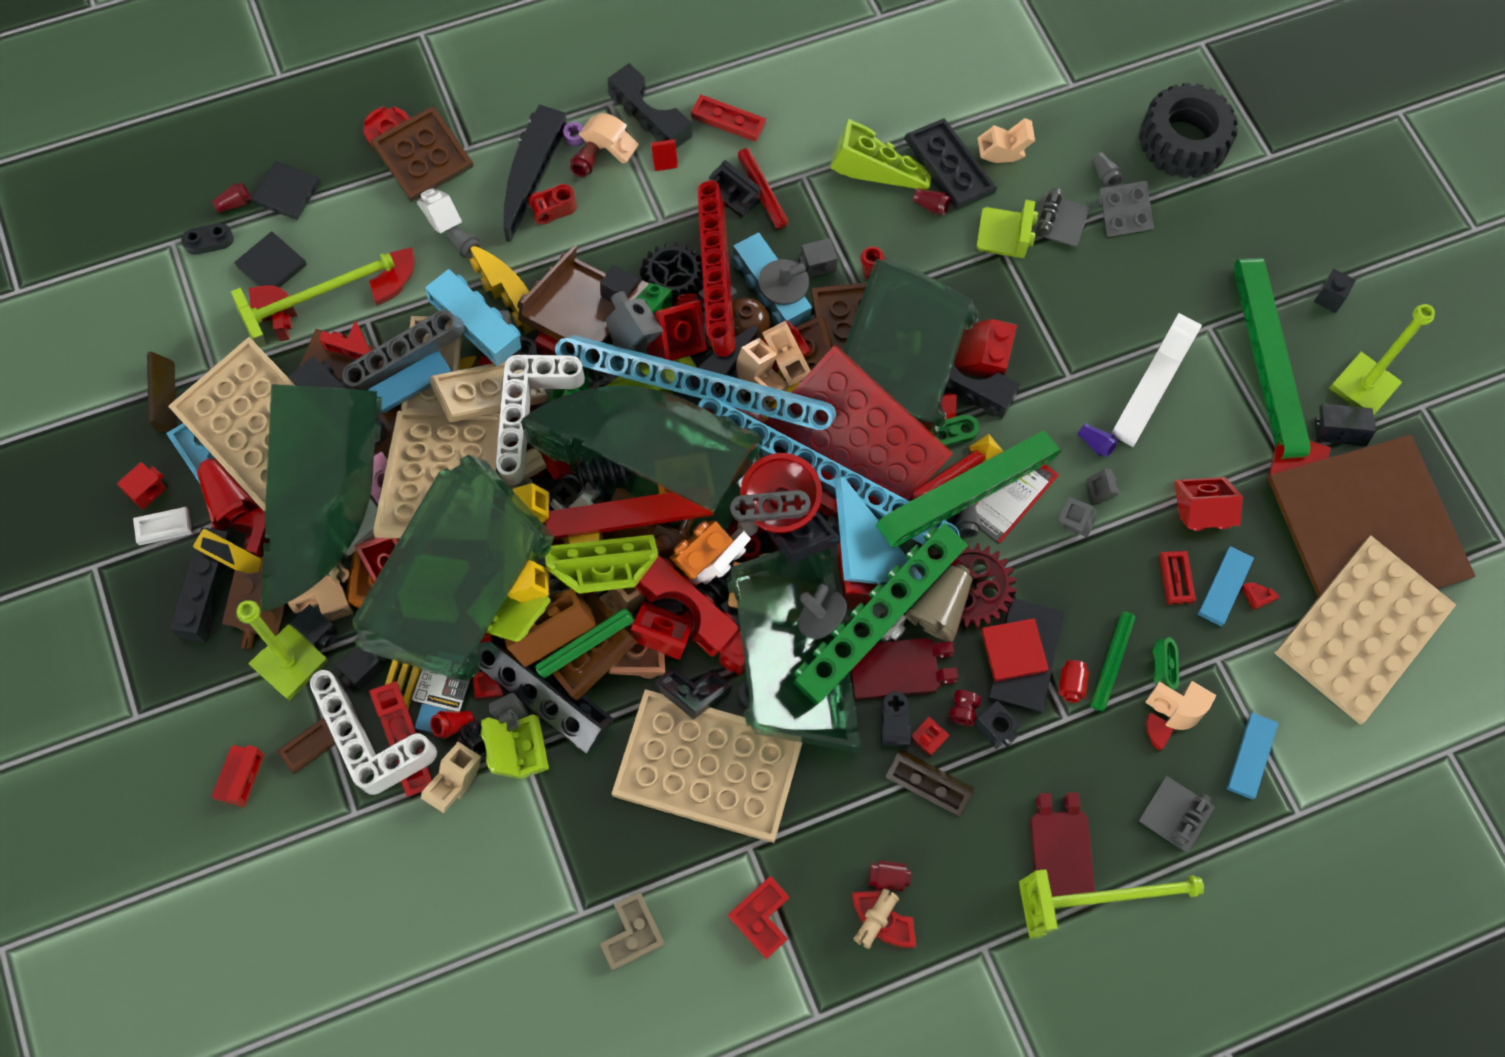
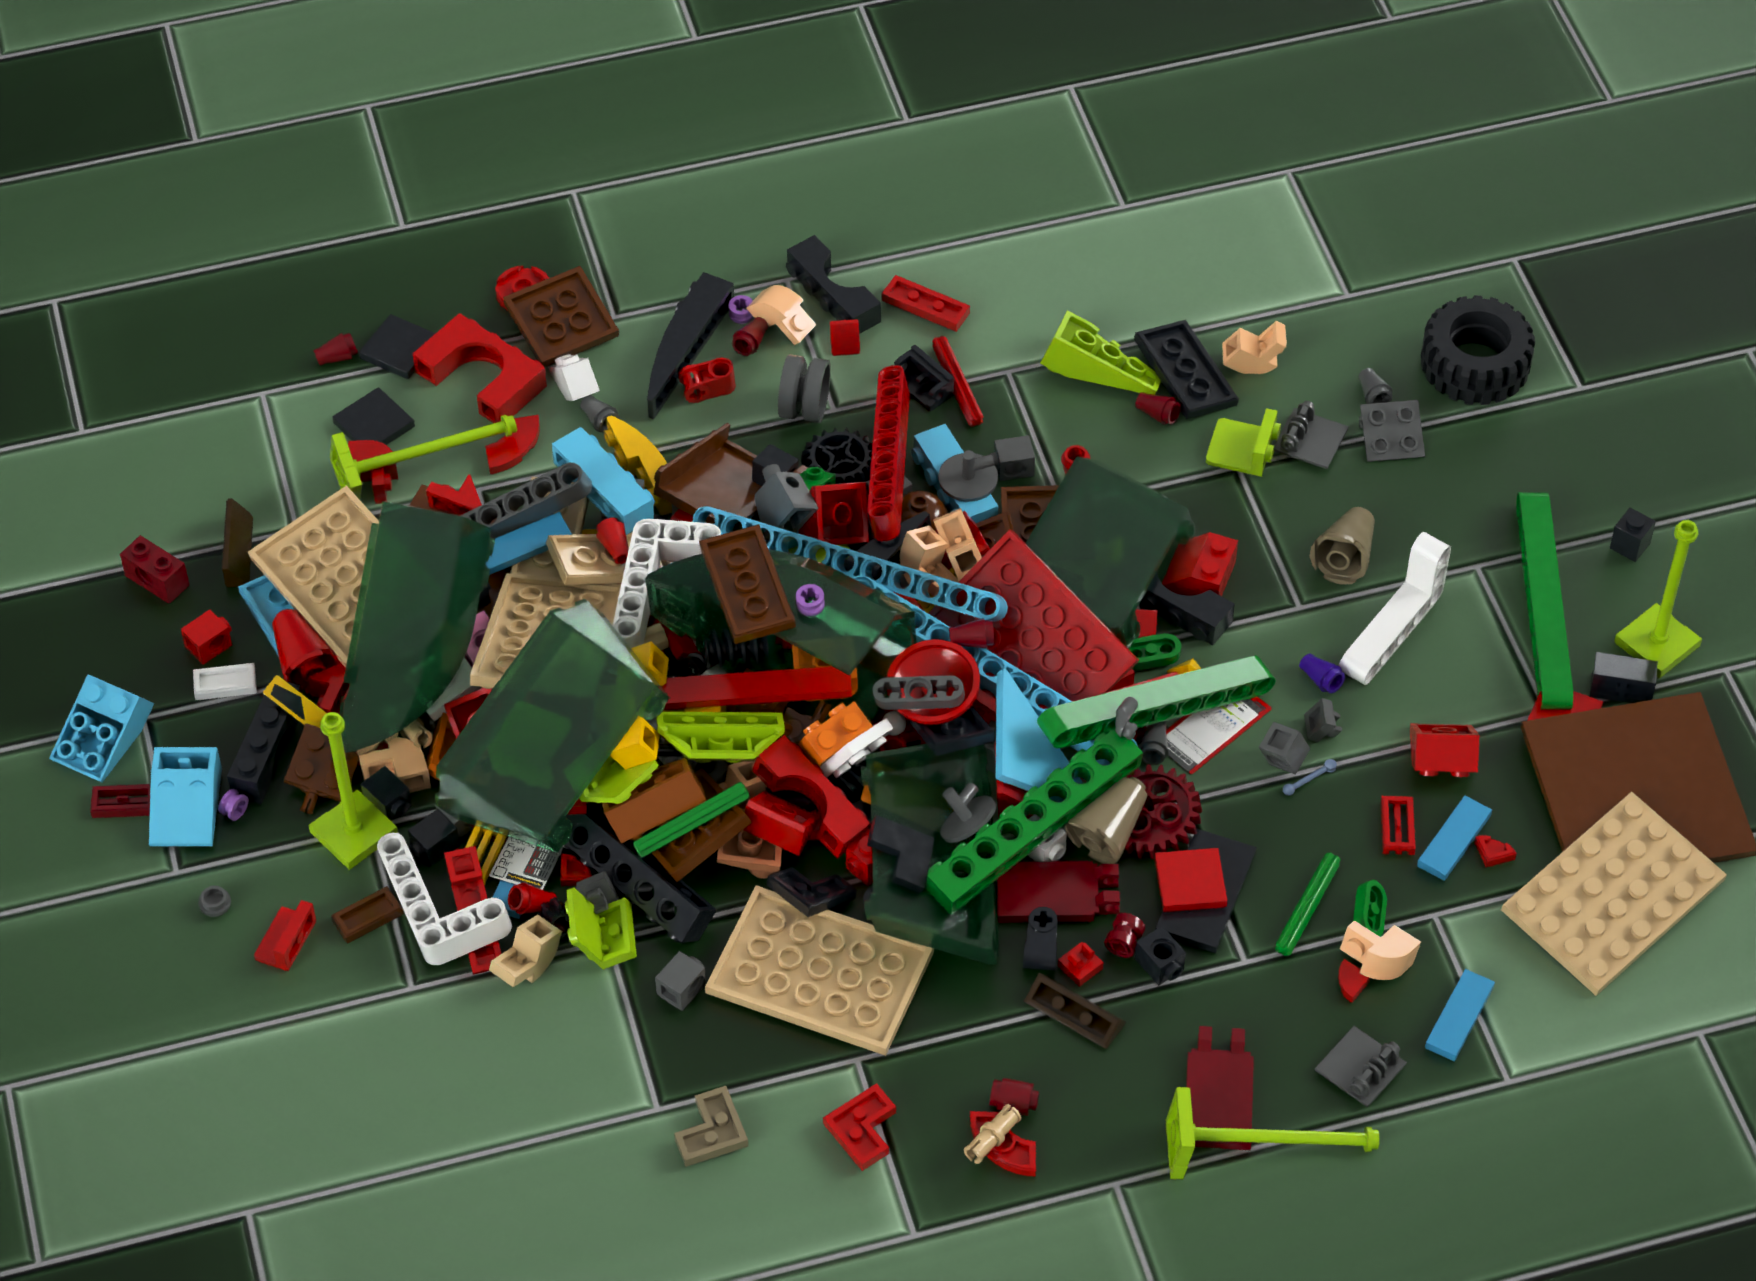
camera: 10 degrees right, 15 degrees down
black plate [181,223,234,255] -> none
red brick [1058,660,1089,703] -> none
none -> medium azure slope [49,674,154,783]
none -> dark red tile [90,784,151,818]
none -> dark red brick [120,535,190,604]
none -> medium azure slope [149,747,222,846]
none -> dark grey plate [198,886,231,917]
none -> medium lavender bush [218,789,249,821]
none -> red arch [412,313,547,423]
none -> red cone [596,517,629,564]
none -> dark grey brick [655,951,706,1011]
none -> reddish brown tile [699,524,796,644]
none -> dark grey wheel [778,354,831,423]
none -> medium lavender bush [796,584,825,616]
none -> black tile [867,815,934,893]
none -> dark red cone [949,618,994,649]
none -> dark grey arm [1115,697,1138,740]
none -> sand blue hinge [1283,759,1337,796]
none -> dark tan cone [1309,507,1375,584]

